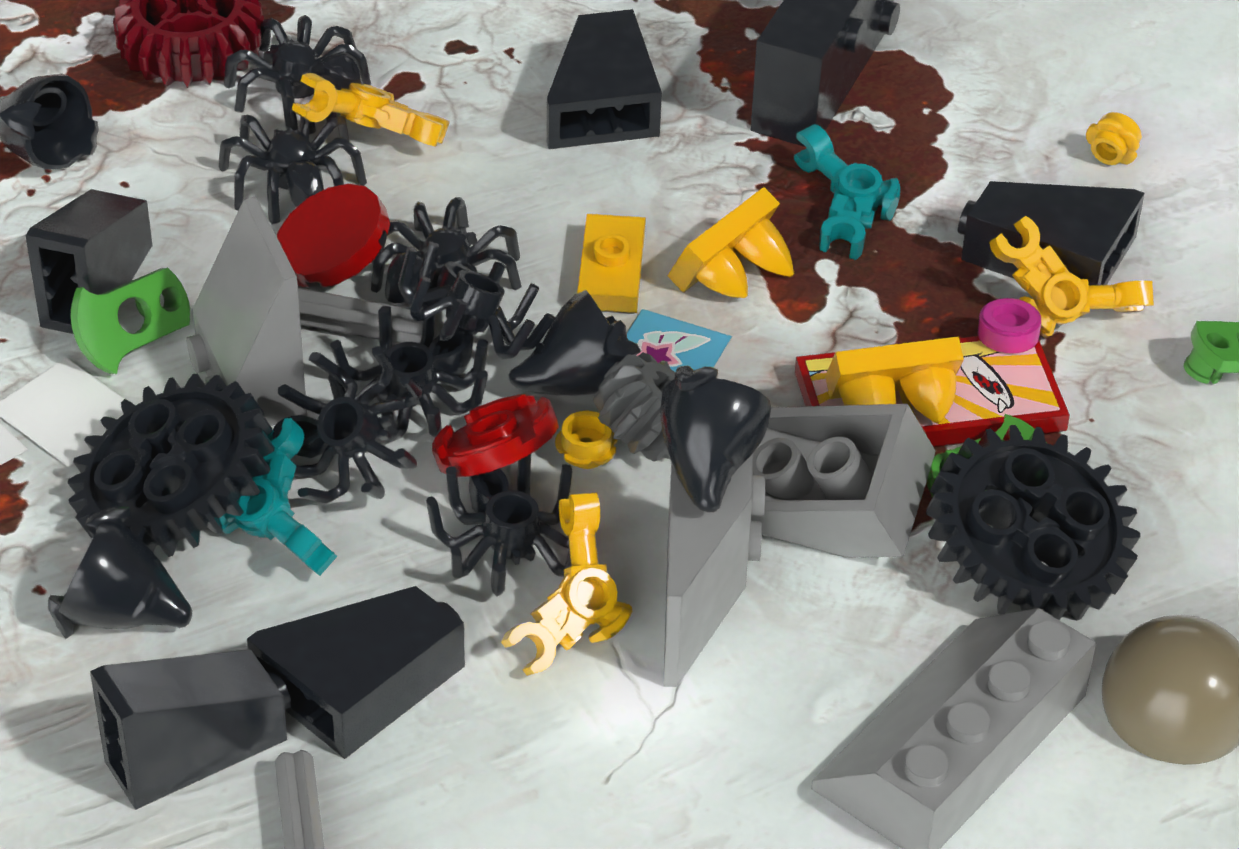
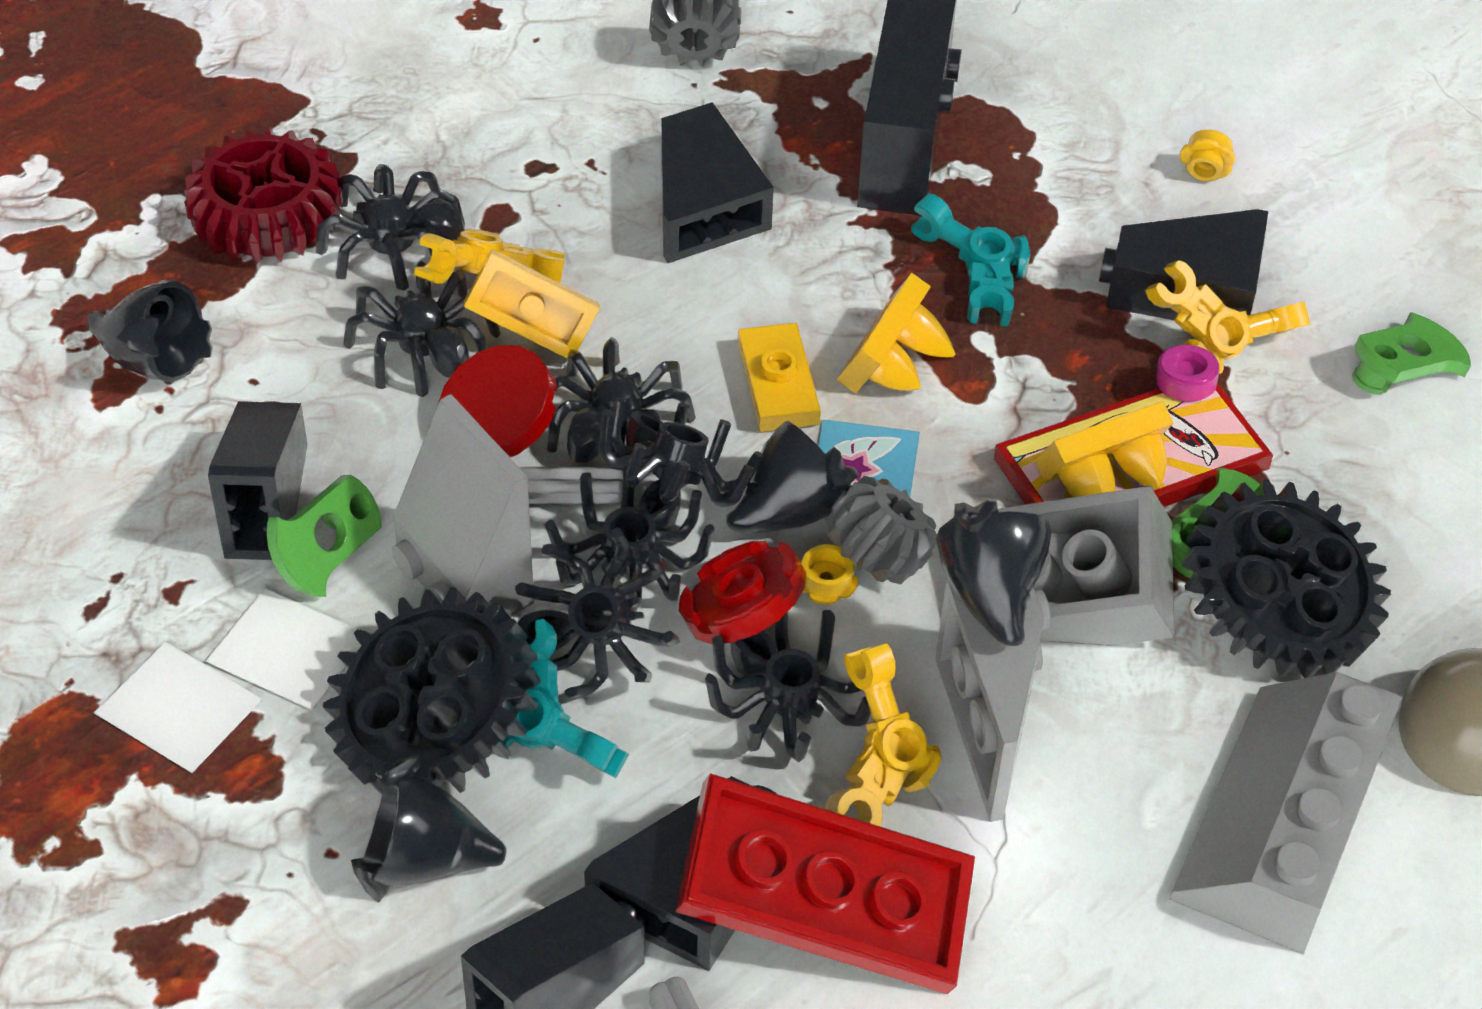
camera: 15 degrees left, 5 degrees up
none -> yellow tile [464,249,600,358]
none -> red tile [676,773,975,994]

